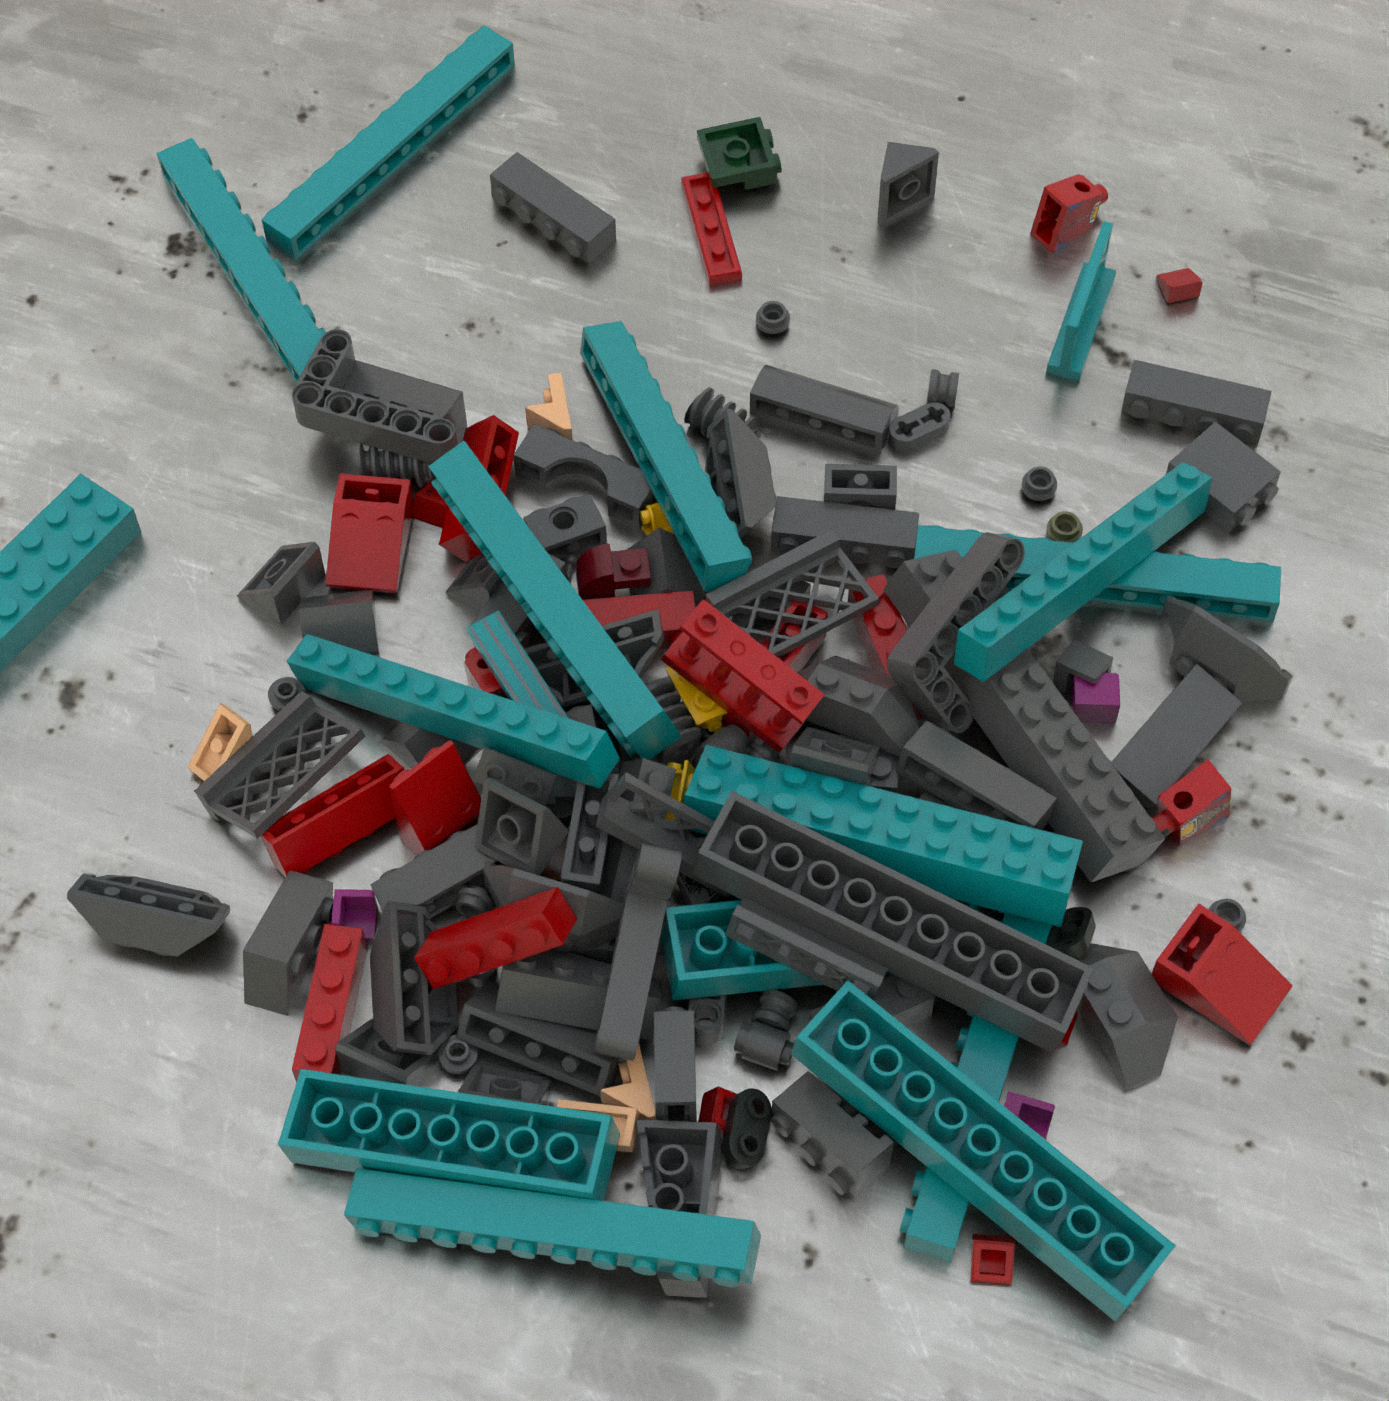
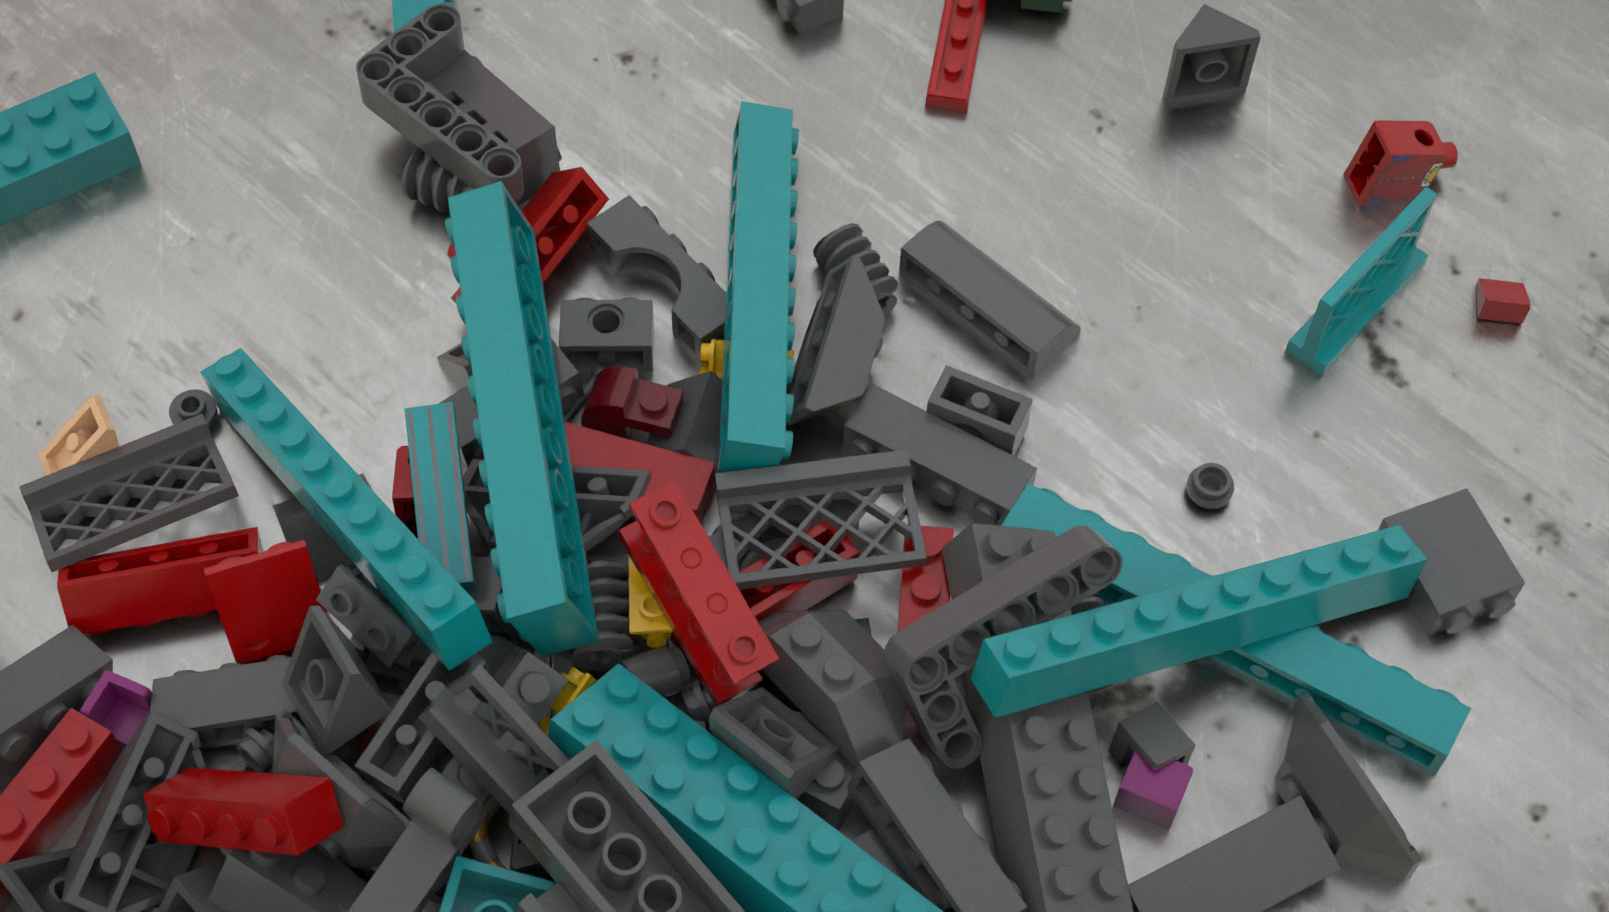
camera: 20 degrees right, 0 degrees up
dark grey slope [237,542,326,625] -> none
dark grey slope [298,590,379,655] -> none
red slope [325,474,414,593] -> none
light nougat slope [525,373,573,440] -> none
dark grey plate [756,301,790,334] -> none
dark grey beam [889,402,951,452] -> none
dark grey wheel [927,369,959,407] -> none
olive plate [1046,511,1083,543] -> none
dark grey brick [1121,360,1272,444] -> none

